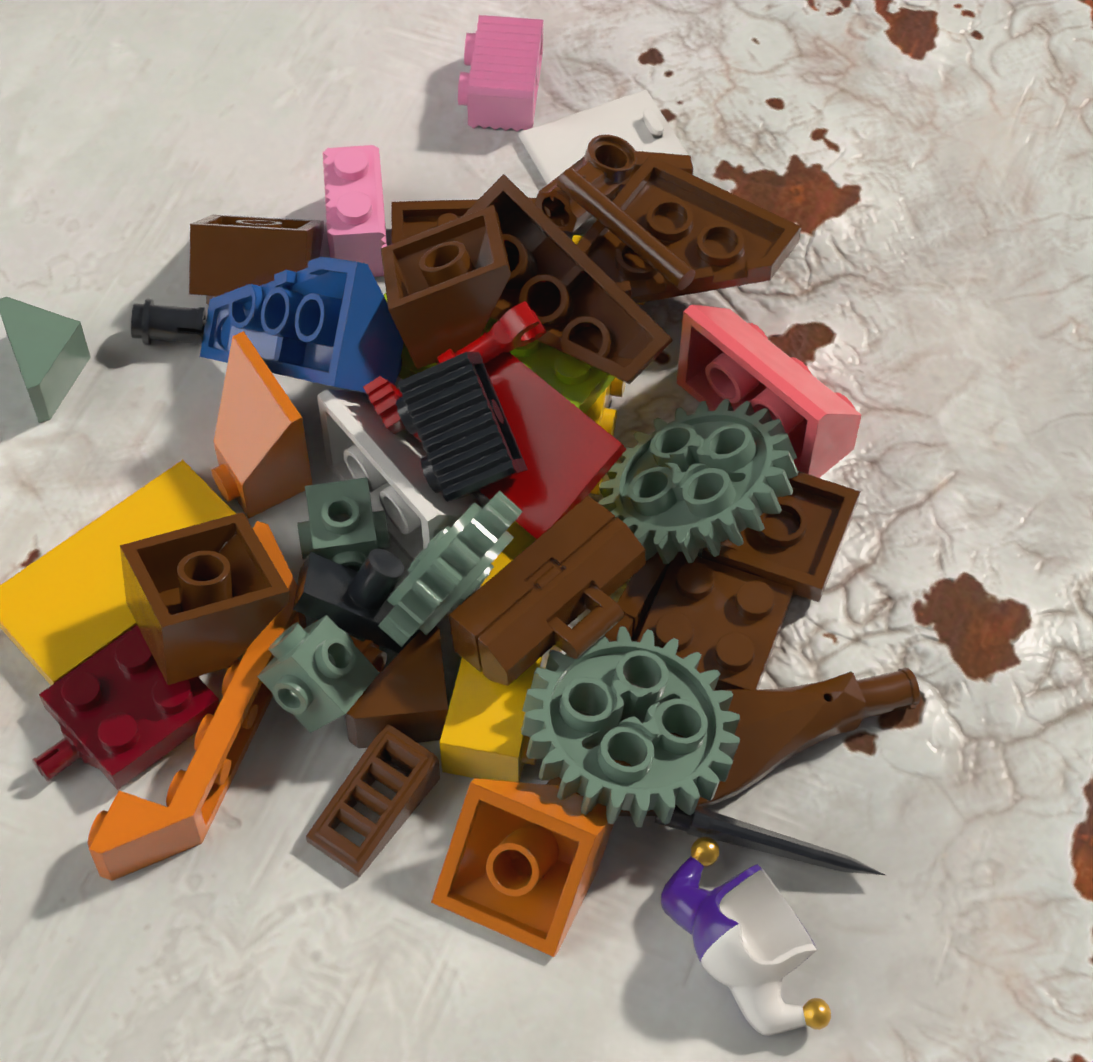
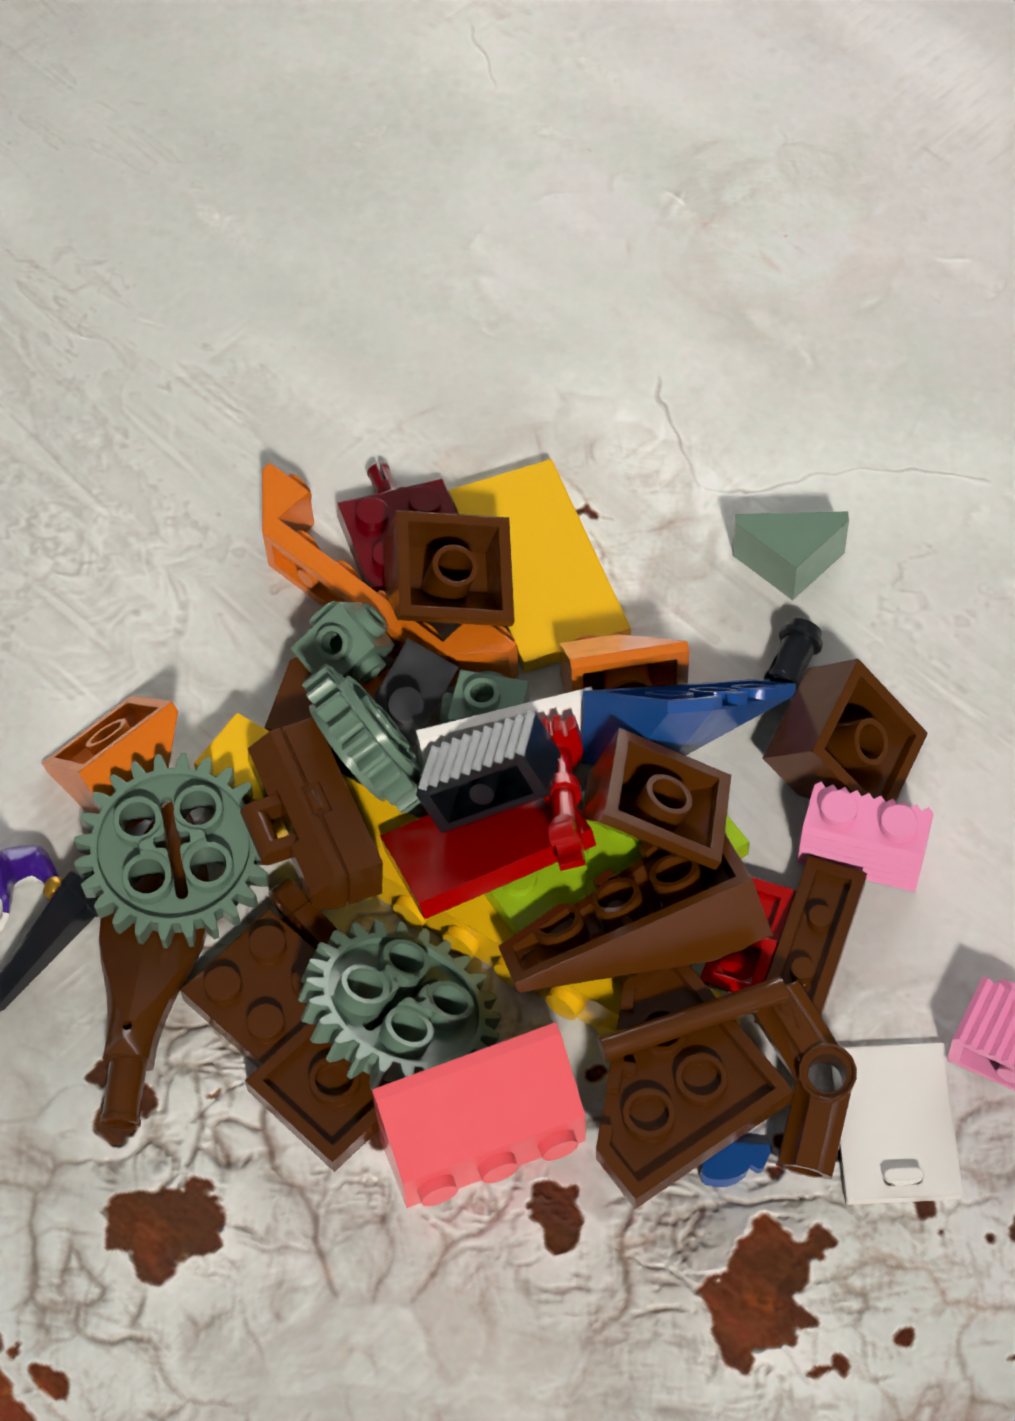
camera: 115 degrees right, 0 degrees up
reddish brown slope [306,724,440,878] -> none

